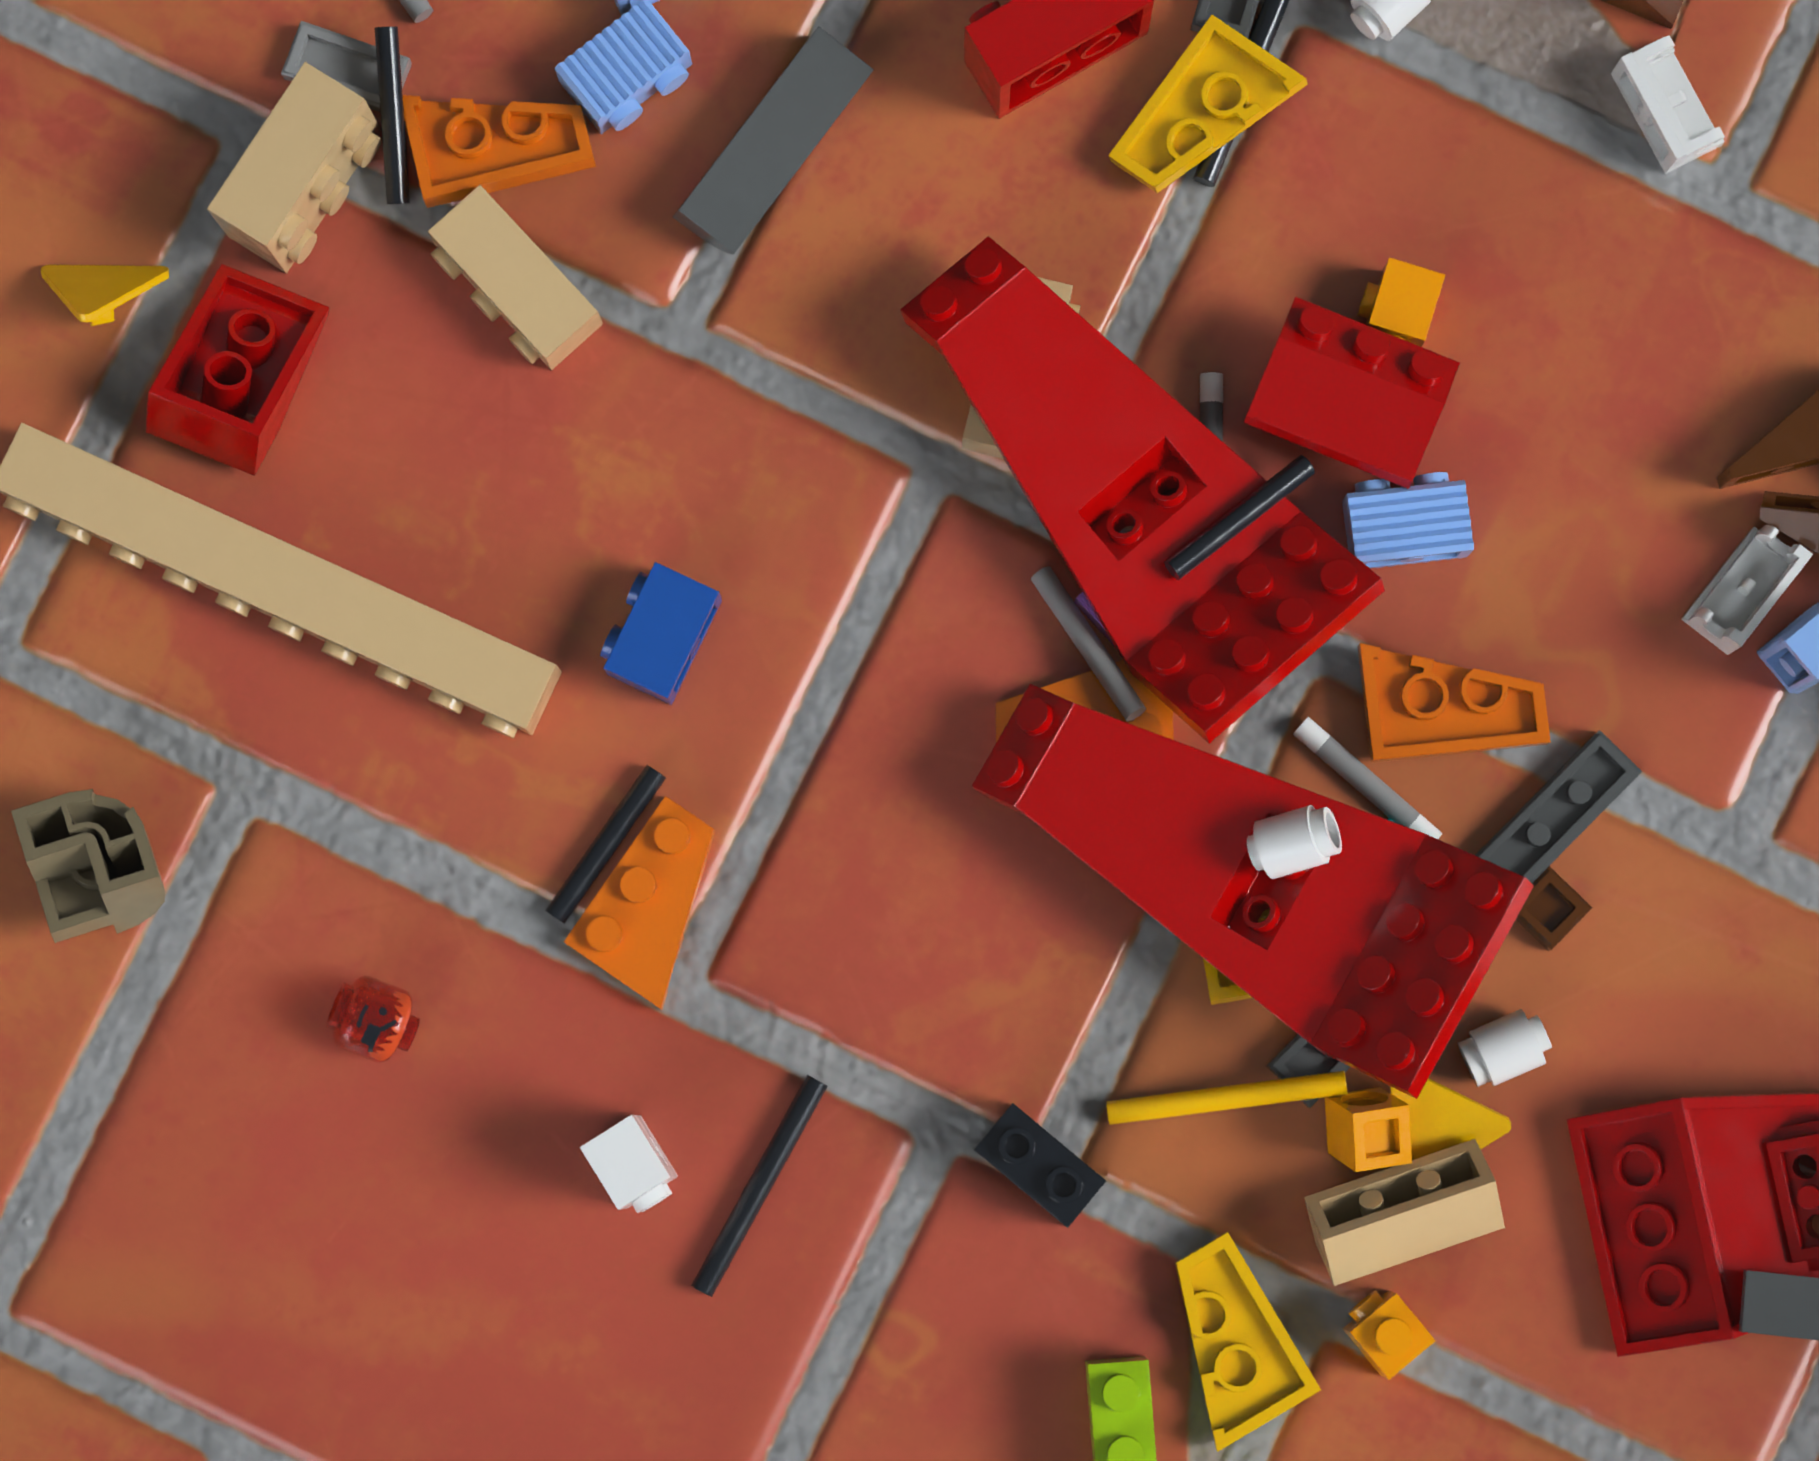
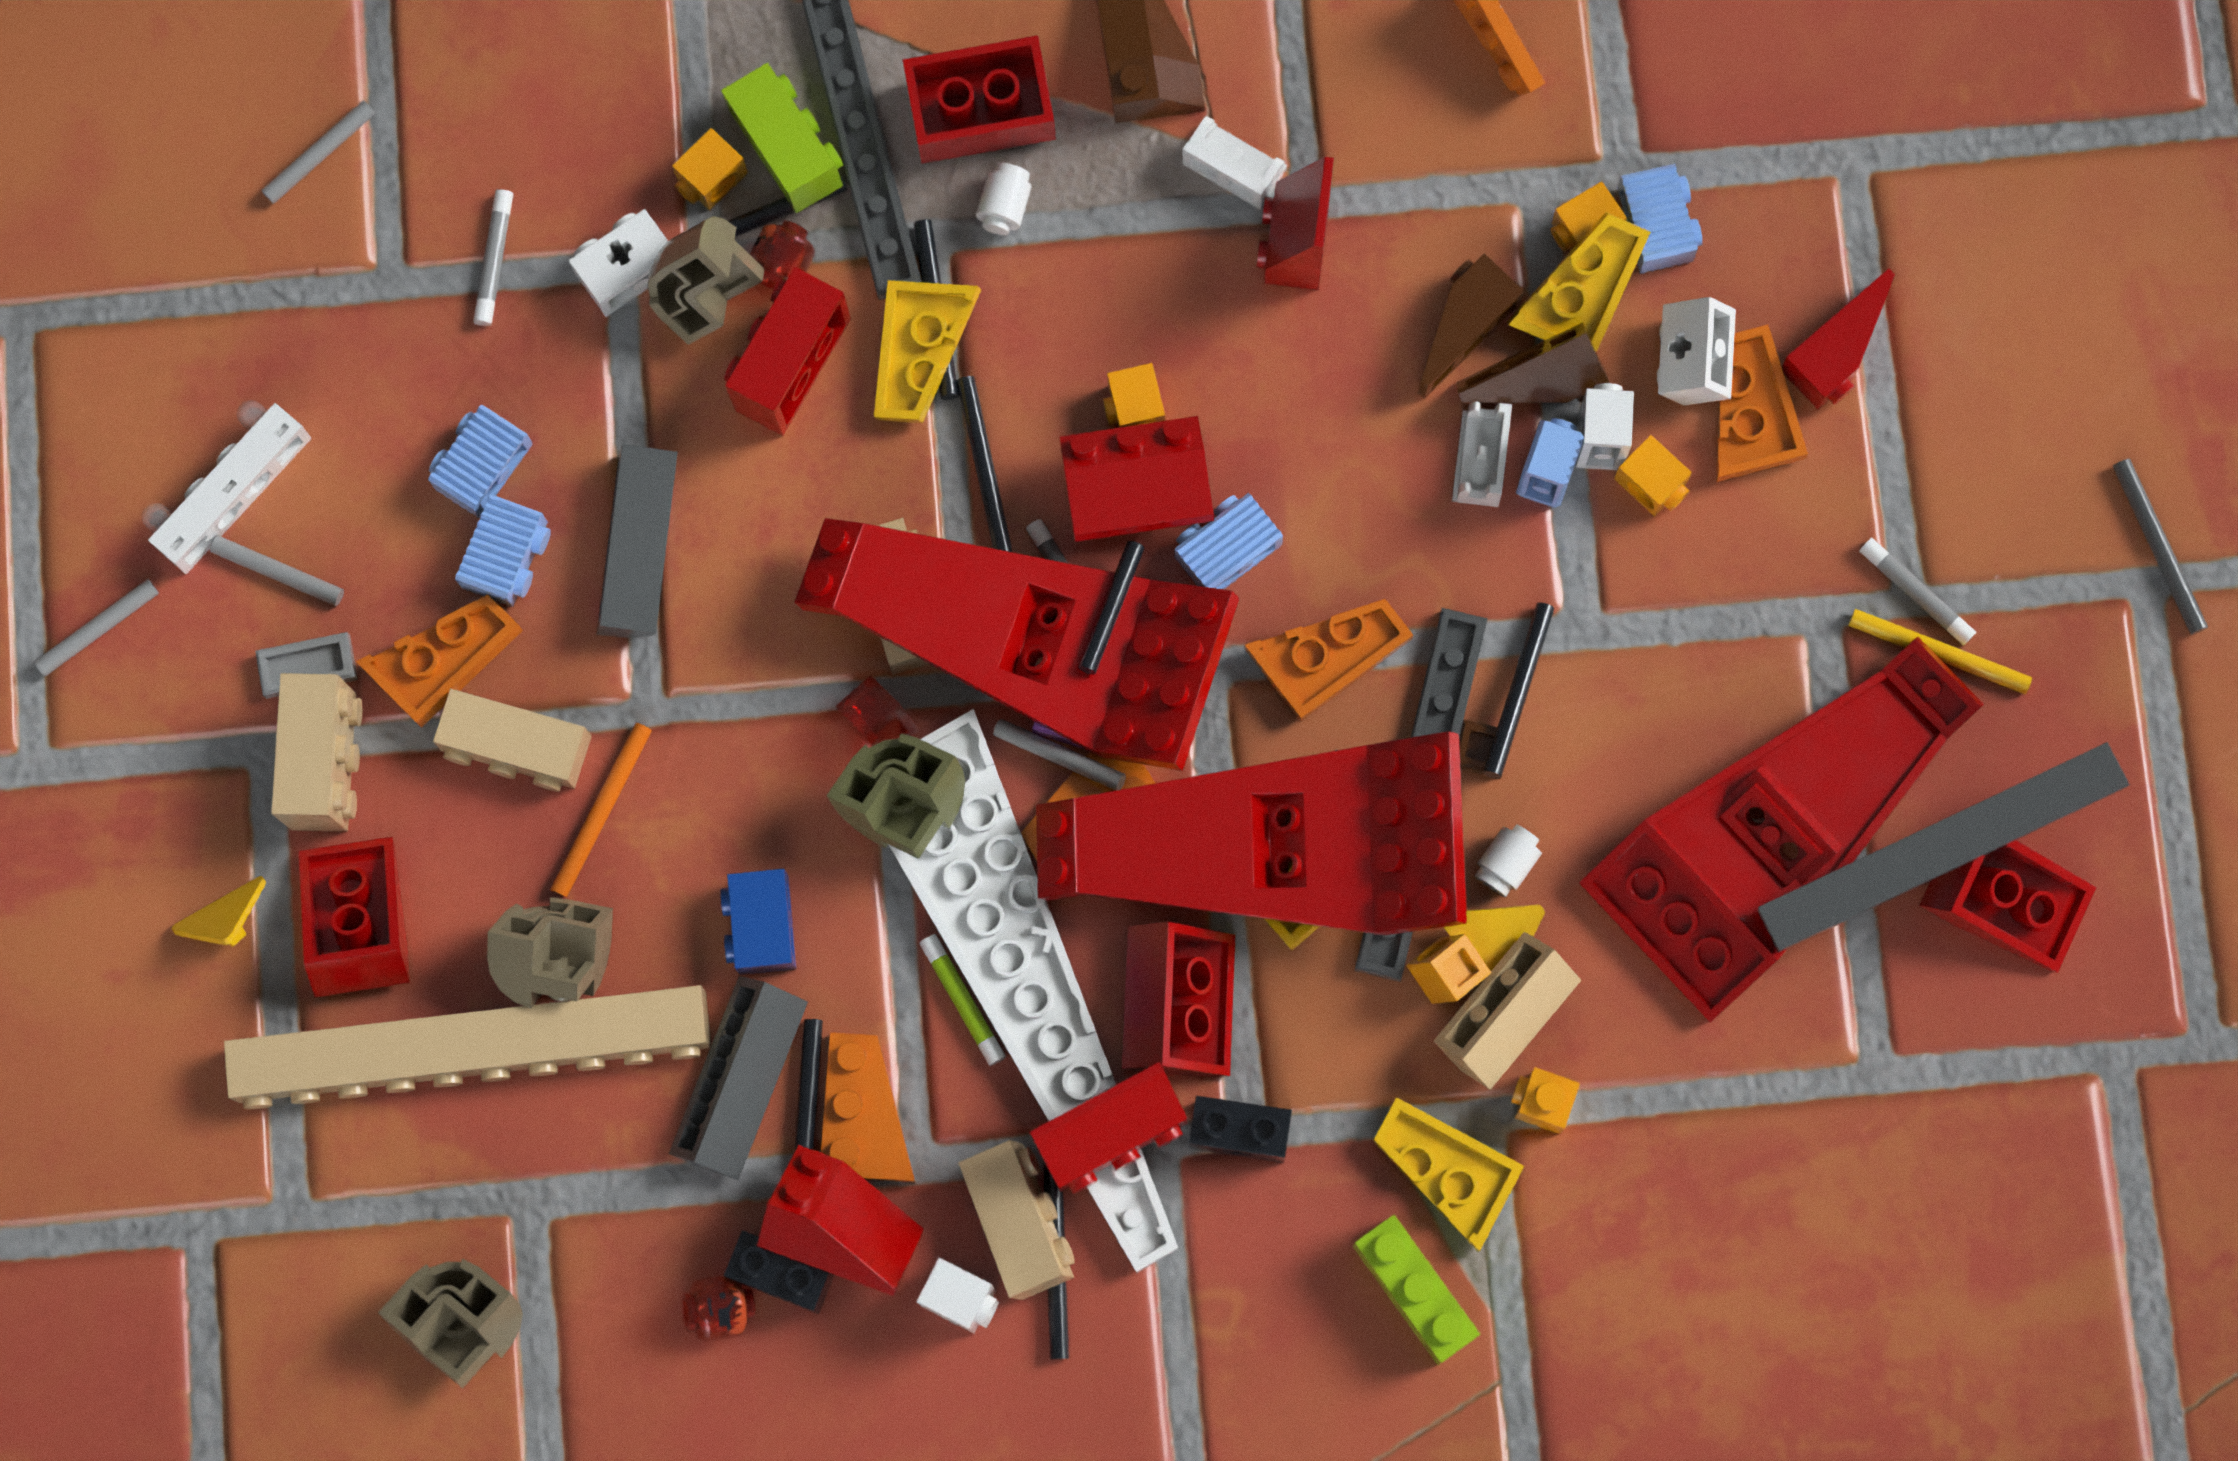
camera: 30 degrees left, 5 degrees down
black bar [374,27,410,204] -> none
yellow bar [1106,1071,1348,1125] -> none
white brick [1247,805,1342,879] -> none
light grey bar [1293,717,1443,839] -> none
none -> dark tan brick [487,897,613,1008]
none -> orange bar [550,722,652,898]
none -> dark grey brick [669,976,808,1180]
none -> black brick [724,1230,834,1314]
none -> red slope [757,1145,924,1296]
none -> olive brick [827,733,965,859]
none -> clear red brick [835,675,919,747]
none -> white wing [888,709,1178,1273]
none -> lime bar [919,934,1006,1066]
none -> black bar [957,376,1013,552]
none -> tan brick [958,1140,1075,1300]
none -> red slope [1030,1062,1188,1194]
none -> red slope [1122,922,1236,1077]
none -> red slope [1256,157,1334,290]
none -> black bar [1483,602,1554,779]

